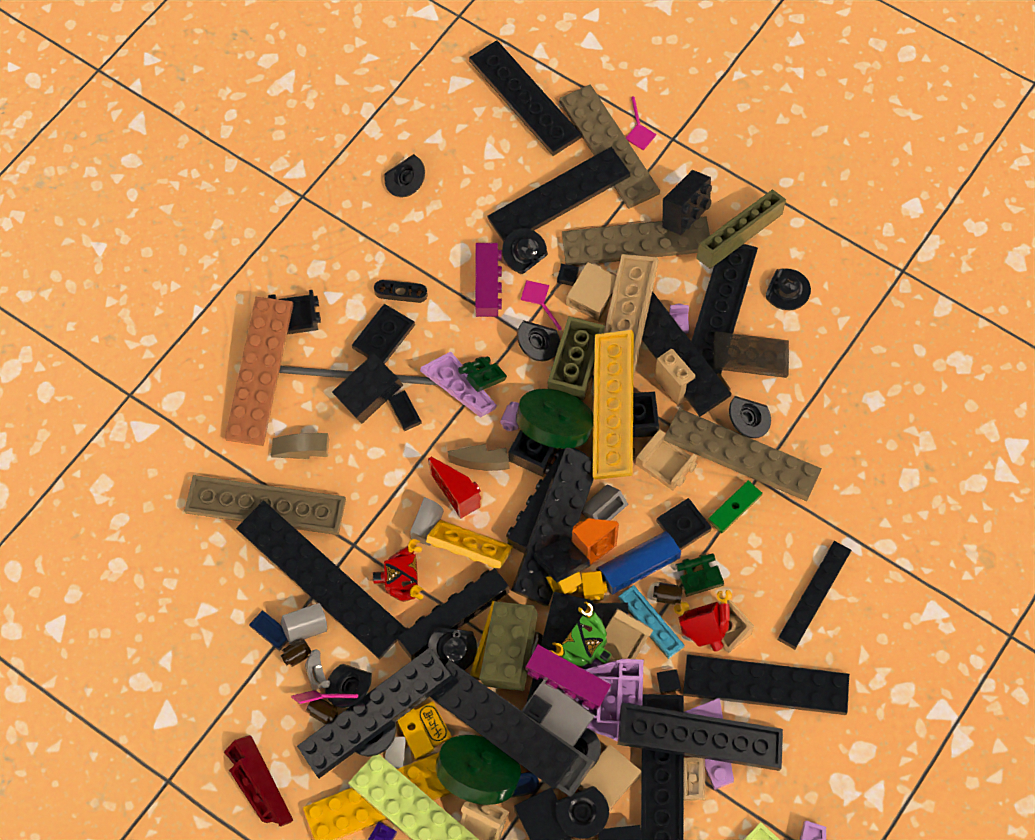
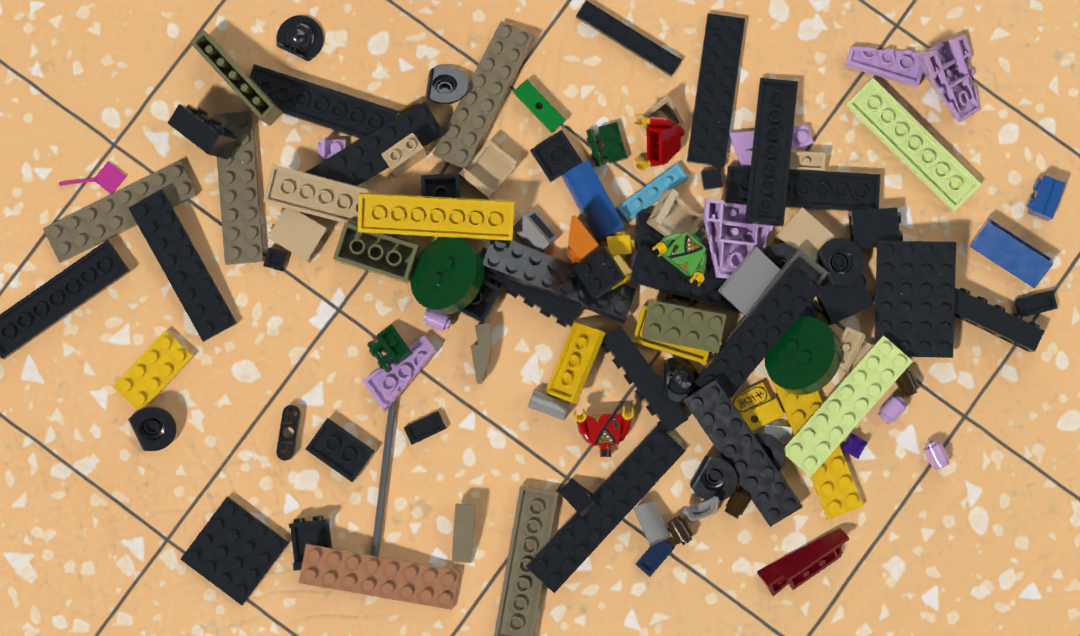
camera: 90 degrees left, 20 degrees up
dark pink piece [291,690,358,704] -> none
black brick [332,353,403,424] -> none
red slope [428,456,481,519] -> none
magenta brick [475,243,502,317] -> none
black hat [502,228,548,274] -> none
black hat [517,320,560,362] -> none
dark pink piece [521,280,562,330] -> none
black tile [523,694,552,724] -> none
magenta brick [525,645,611,710] -> none
dark brown brick [653,582,683,605] -> none
clear smoke plate [713,332,789,378] -> none
none -> yellow plate [113,330,194,410]
none -> black plate [180,496,289,605]
none -> black tile [559,478,596,517]

